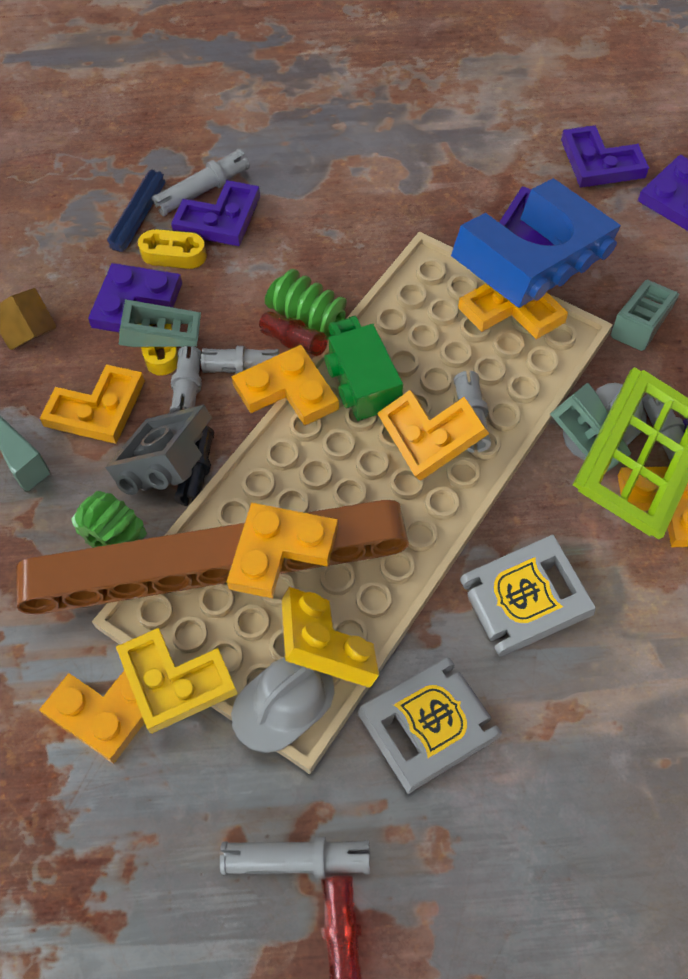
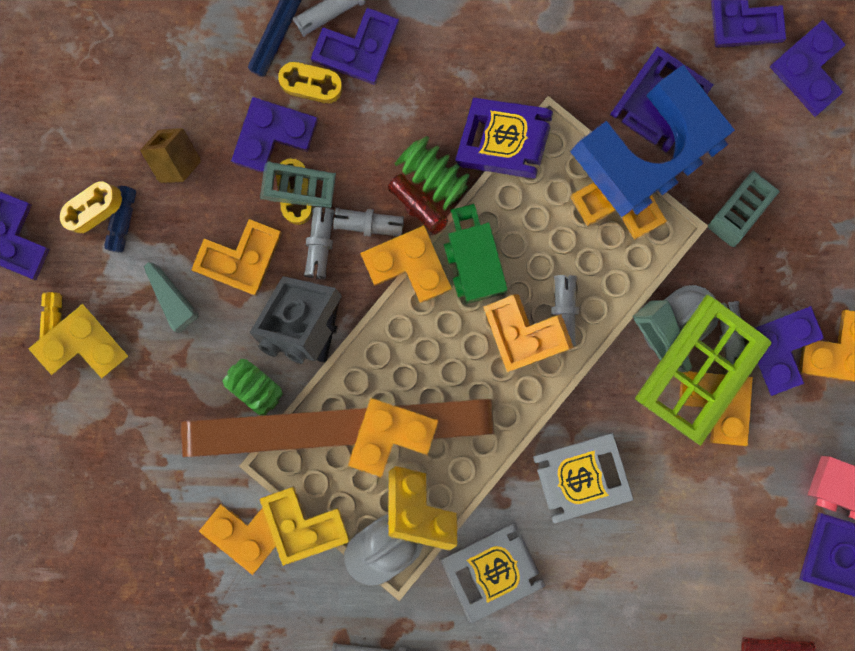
camera: 10 degrees right, 25 degrees up
none -> dark purple container [455,98,553,178]

